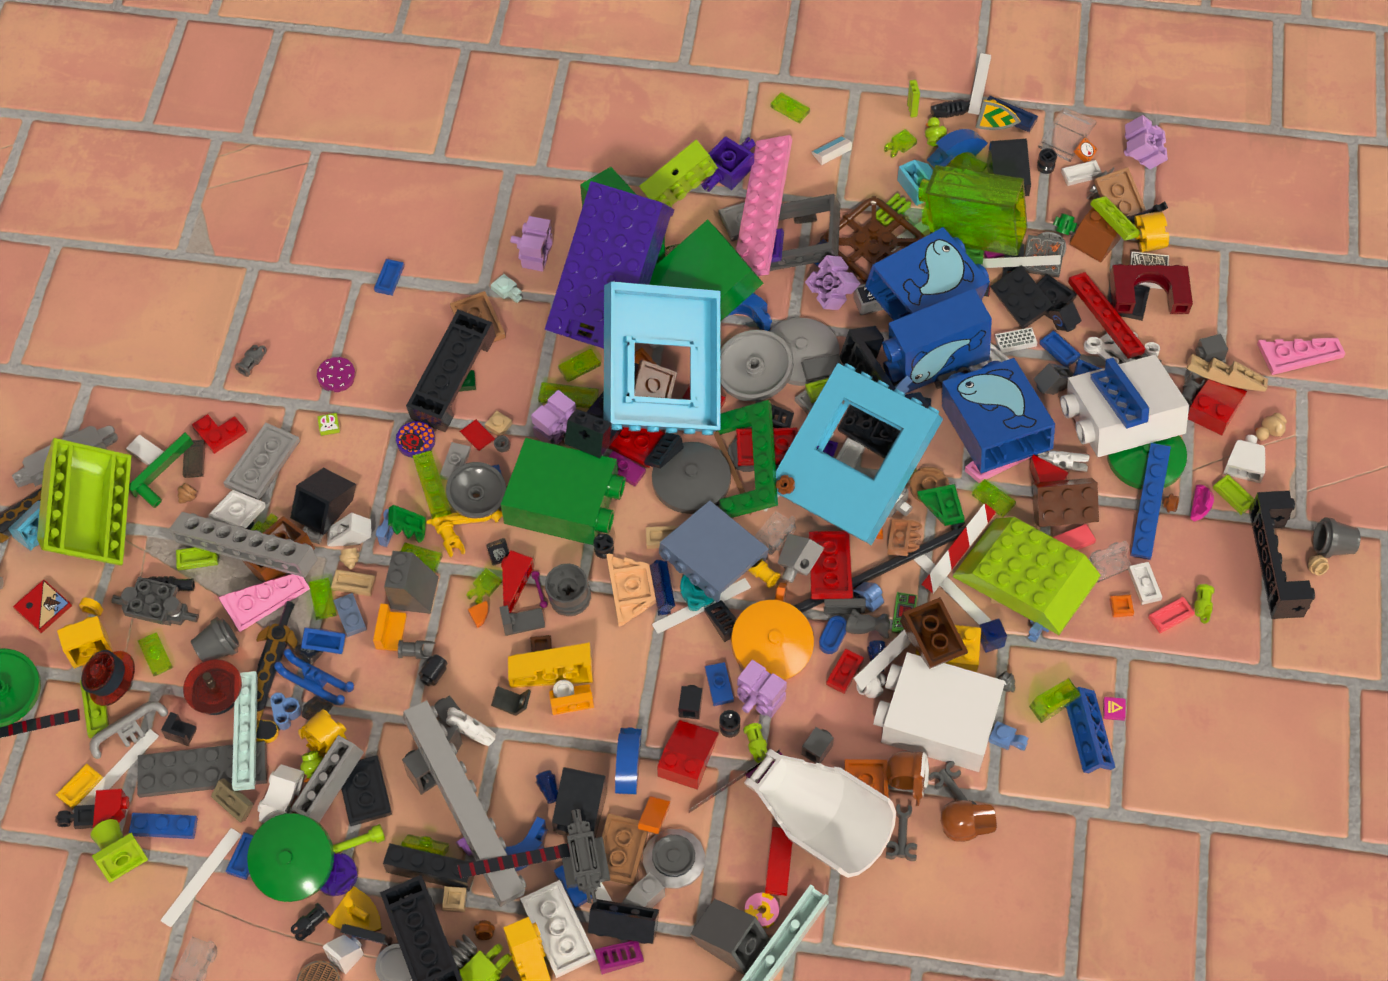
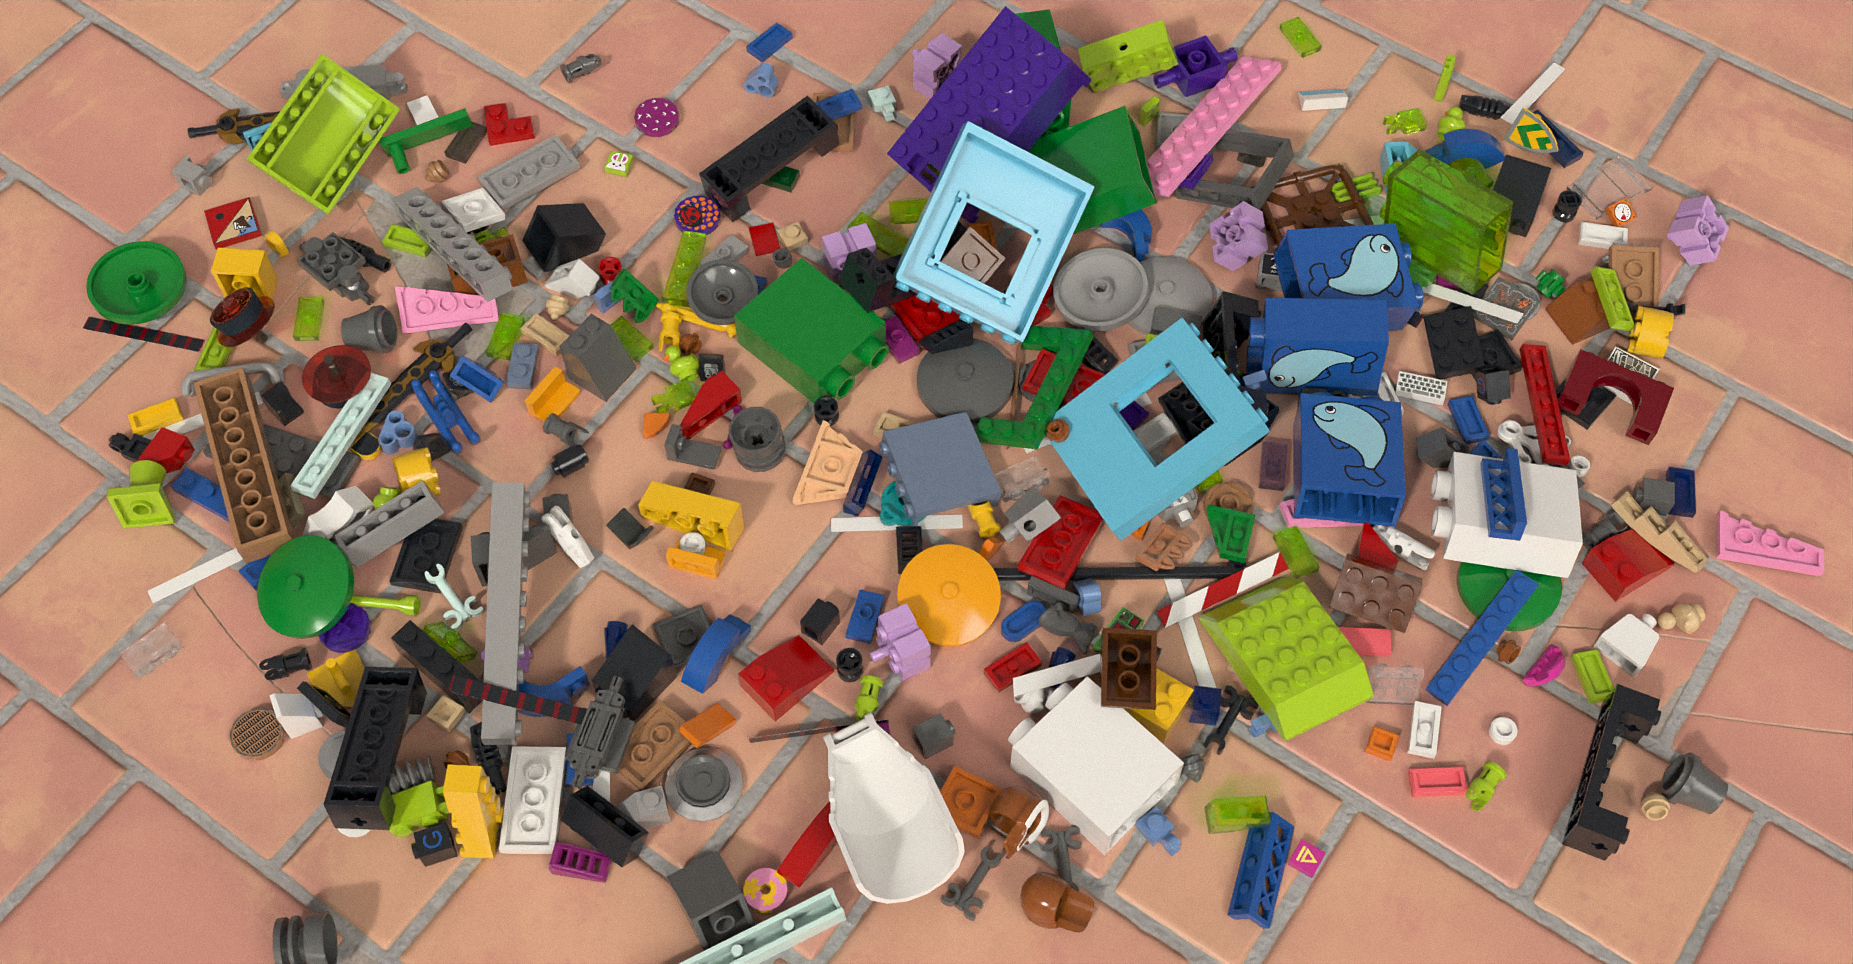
camera: 25 degrees right, 0 degrees up
none -> medium nougat brick [193,367,294,563]
none -> light aqua bar [424,564,484,632]
none -> black hinge [470,722,507,795]
none -> red wheel [598,257,622,285]
none -> dark grey tile [653,605,711,670]
none -> lime animal [663,345,700,383]
none -> dark orange plate [679,333,702,355]
none -> medium blue piece [743,63,779,97]
none -> blue plate [815,89,862,120]
none -> lime tile [1138,96,1161,127]
none -> black bar [1204,685,1259,755]
none -> plate [1258,442,1287,491]
none -> white tile [1488,717,1518,745]
none -> clear blue tile [1666,467,1696,518]

